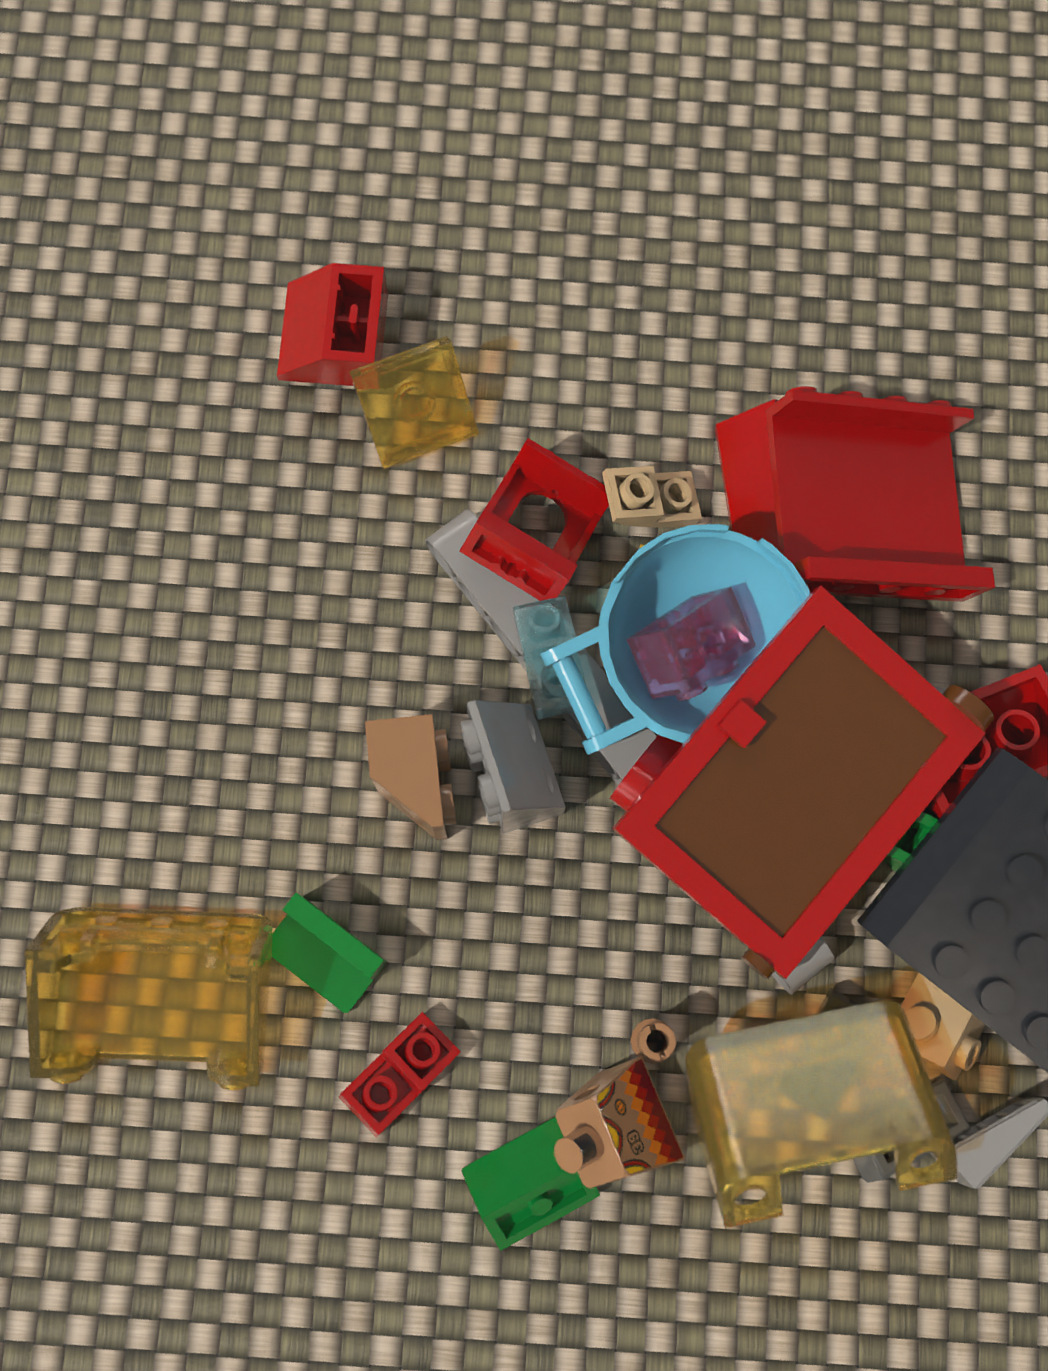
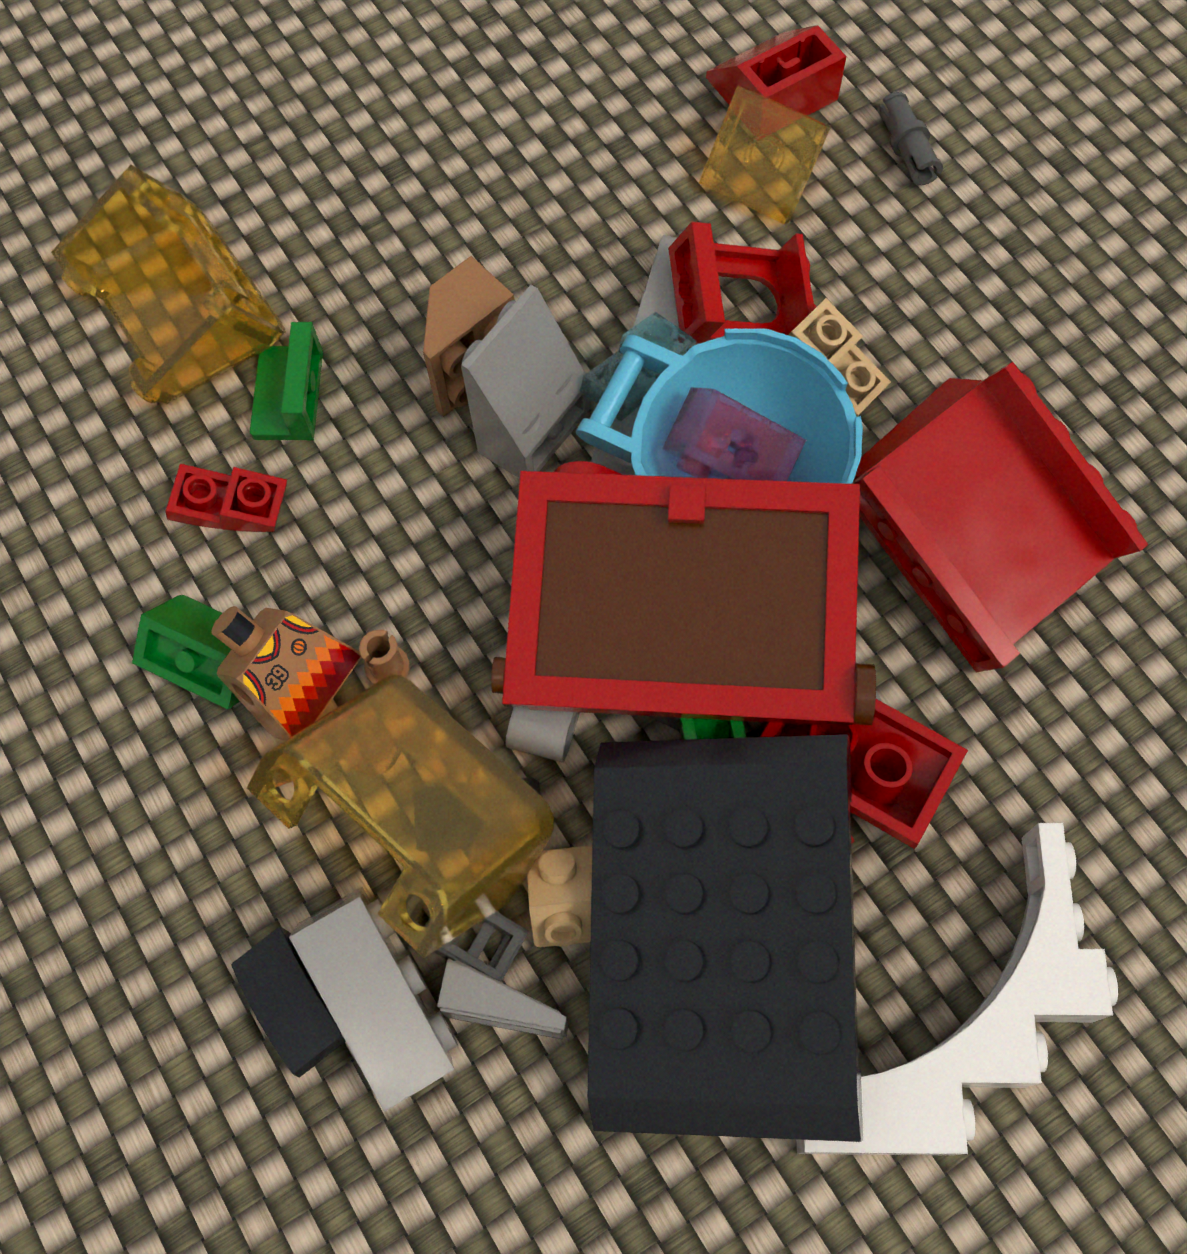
camera: 60 degrees right, 10 degrees down
none -> black slope [231,926,346,1078]
none -> light grey wedge [289,887,458,1112]
none -> dark grey pin [878,92,943,185]

